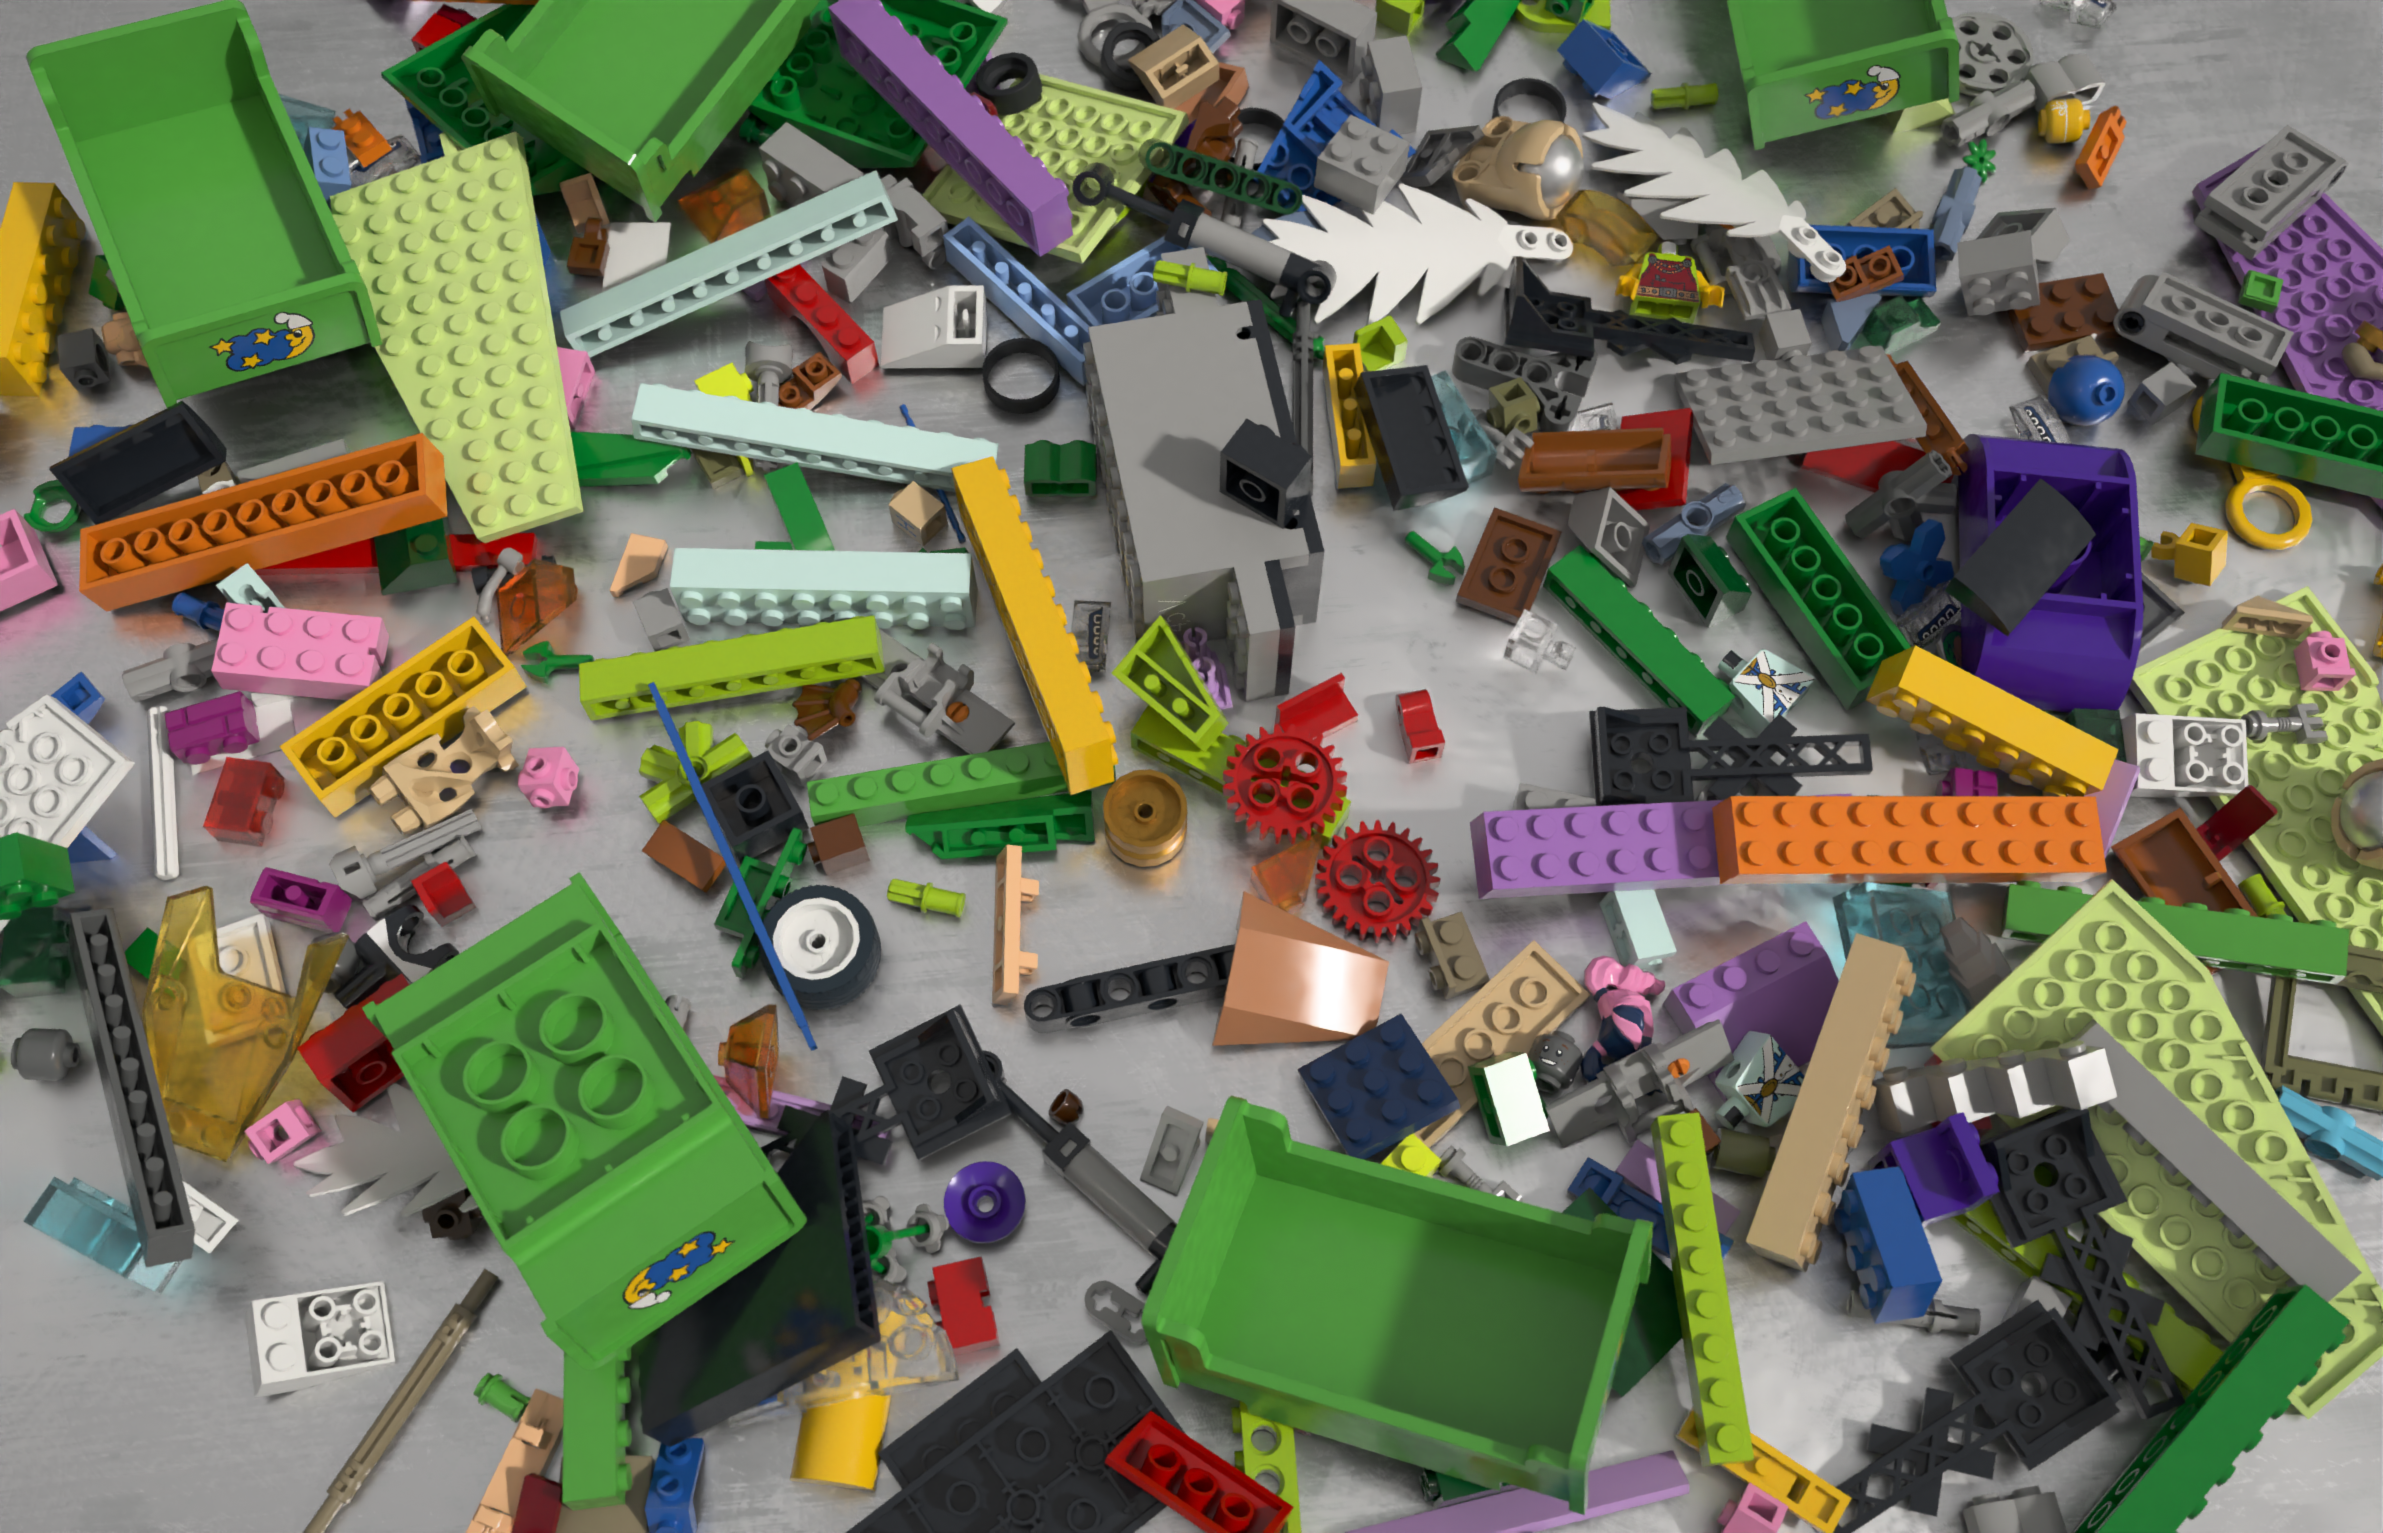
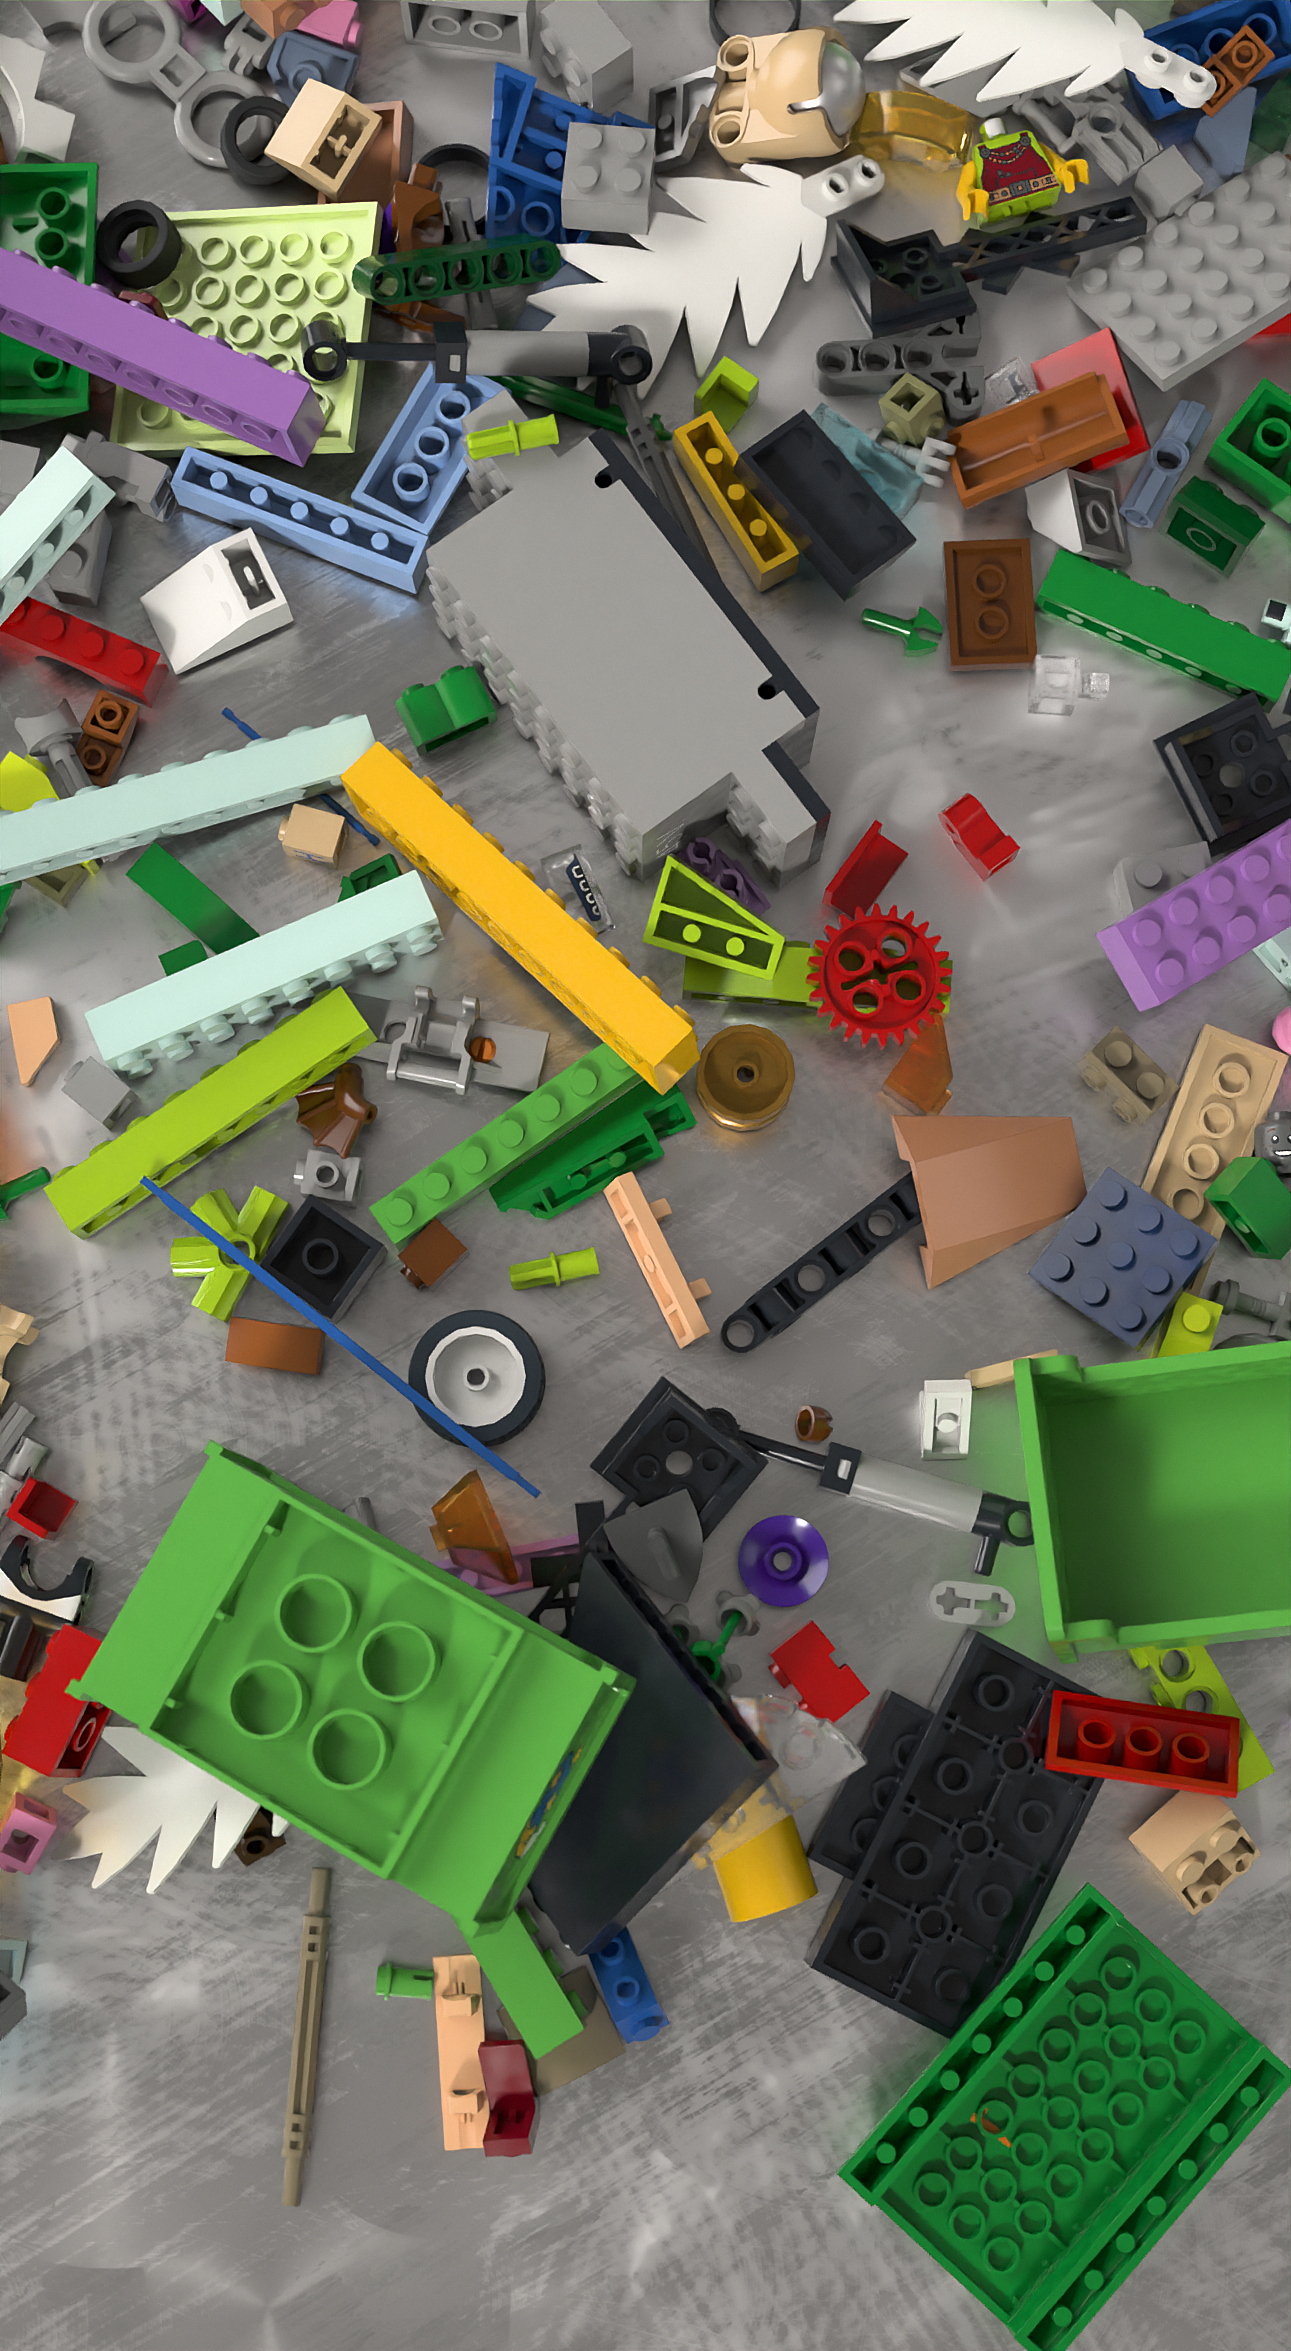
camera: 25 degrees left, 15 degrees up
white slope [245,1281,395,1398] -> none
bright pink brick [518,747,579,808] -> none
green bracket [714,827,807,979] -> none
black tyre [982,338,1060,414] -> none
black brick [1219,418,1312,529] -> none
red gear [1314,820,1441,943] -> none
none -> dark grey shield [602,1488,703,1603]

